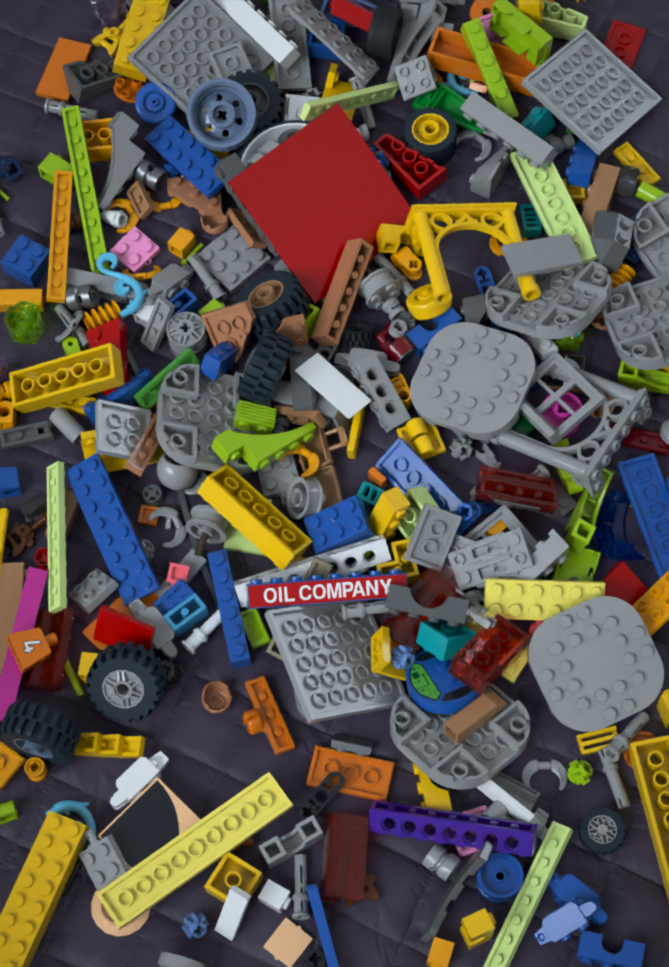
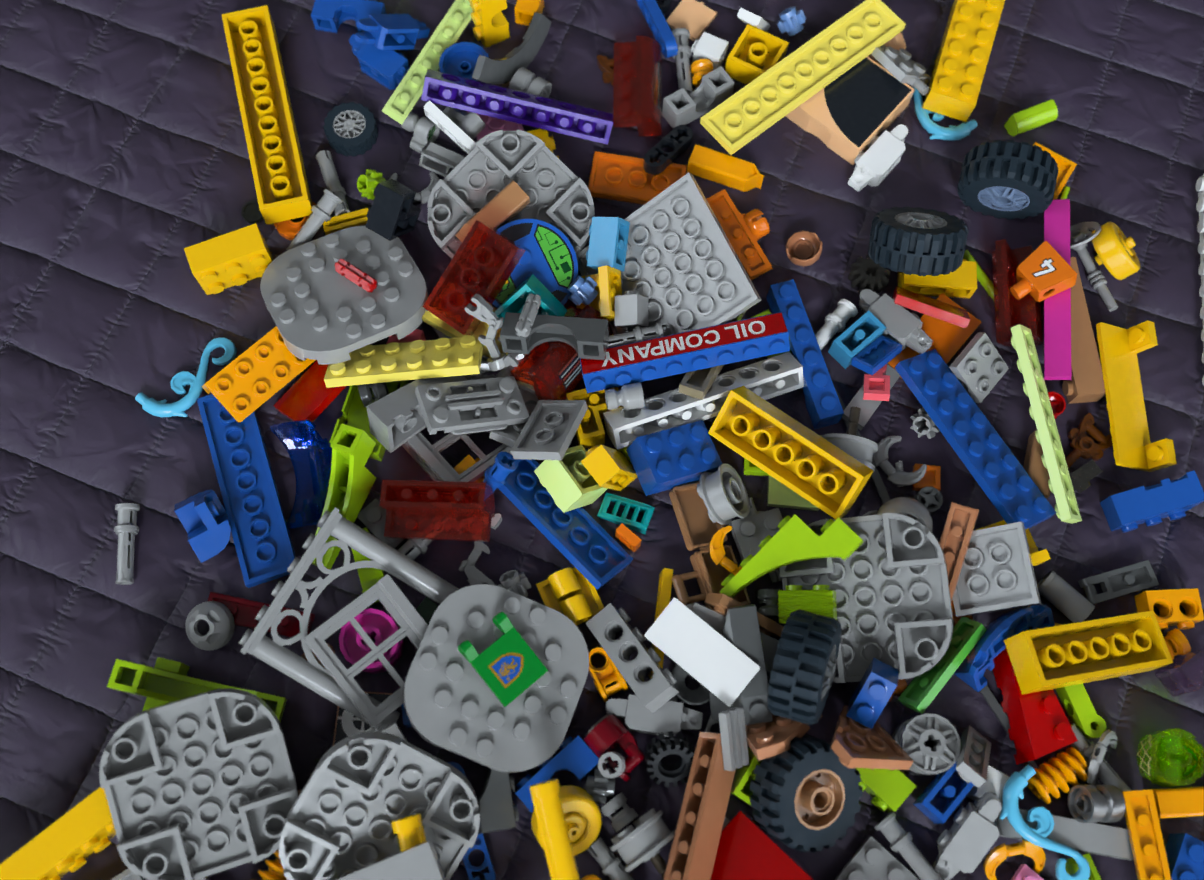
camera: 170 degrees right, 5 degrees up
yellow slope [73,732,146,758] -> none
dark grey plate [331,734,374,757] -> none
none -> axle [334,259,378,292]
none -> black brick [366,179,421,241]
none -> green flag [457,612,548,707]
none -> light grey axle [515,293,541,337]
none -> dark azure brick [586,217,630,271]
none -> light grey piece [605,382,644,410]
none -> light grey brick [615,291,648,329]
none -> light orange piece [687,144,764,192]
none -> light orange wheel [690,59,713,88]
none -> light grey tile [718,707,749,771]

